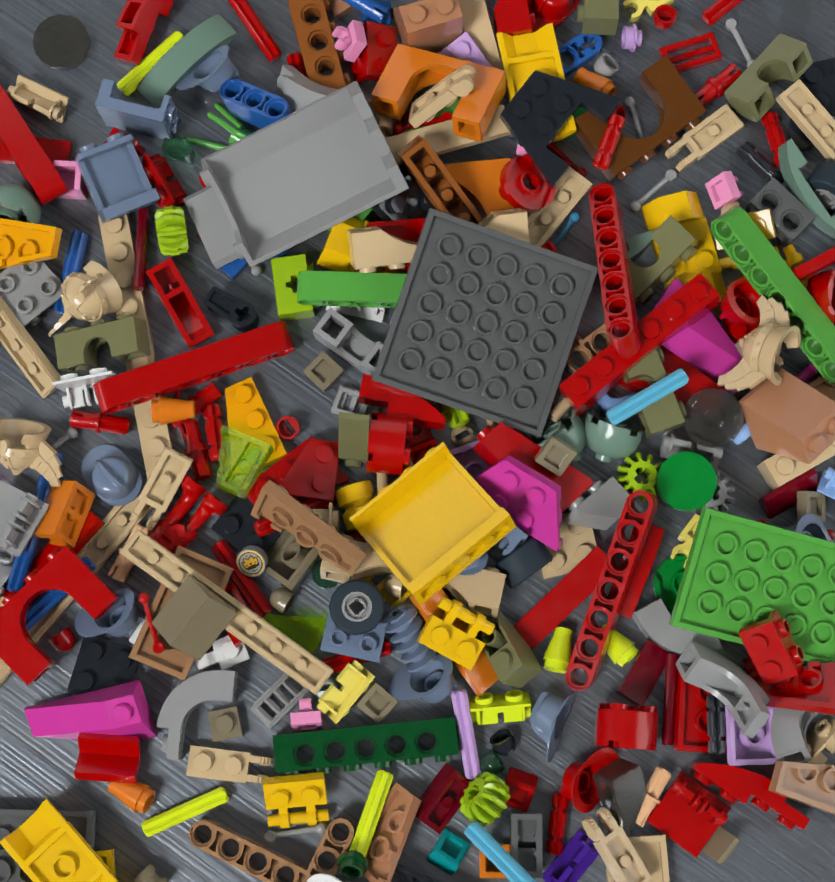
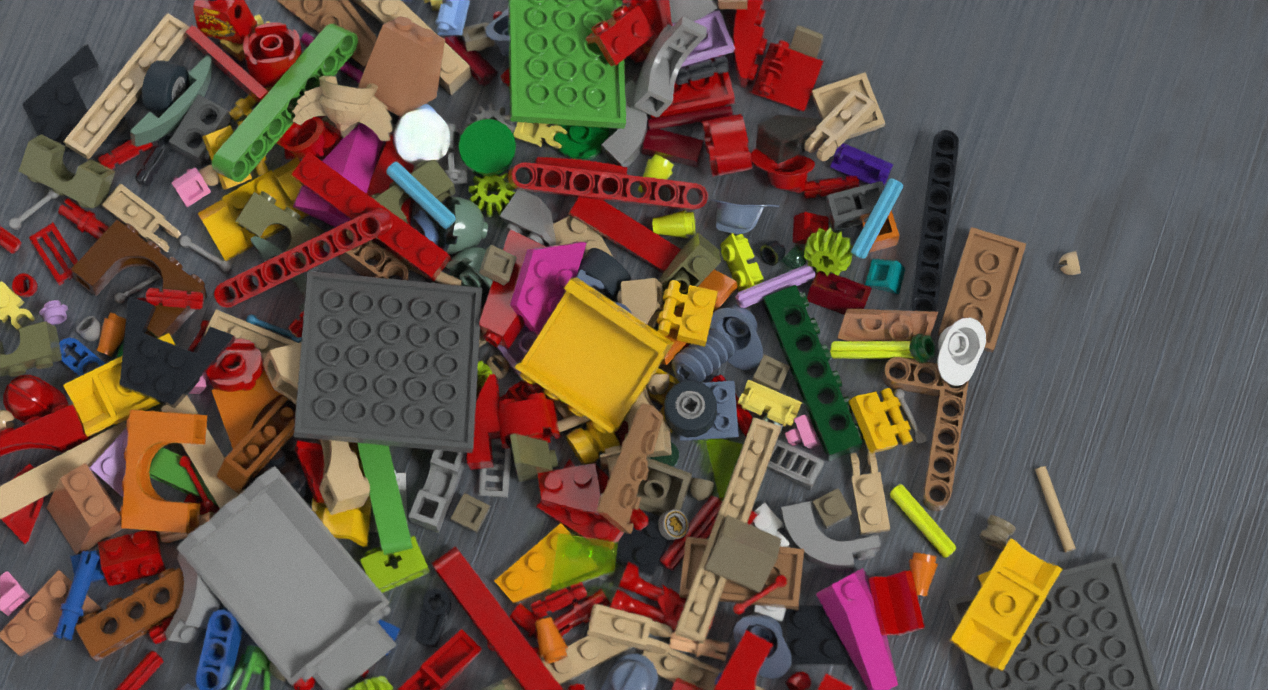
camera: 105 degrees left, 5 degrees down
red hinge [276,416,301,439] -> none
bright pink tile [332,20,367,62] -> none
tan hinge [409,64,477,128] -> none
light nougat axle [626,766,671,827] -> none

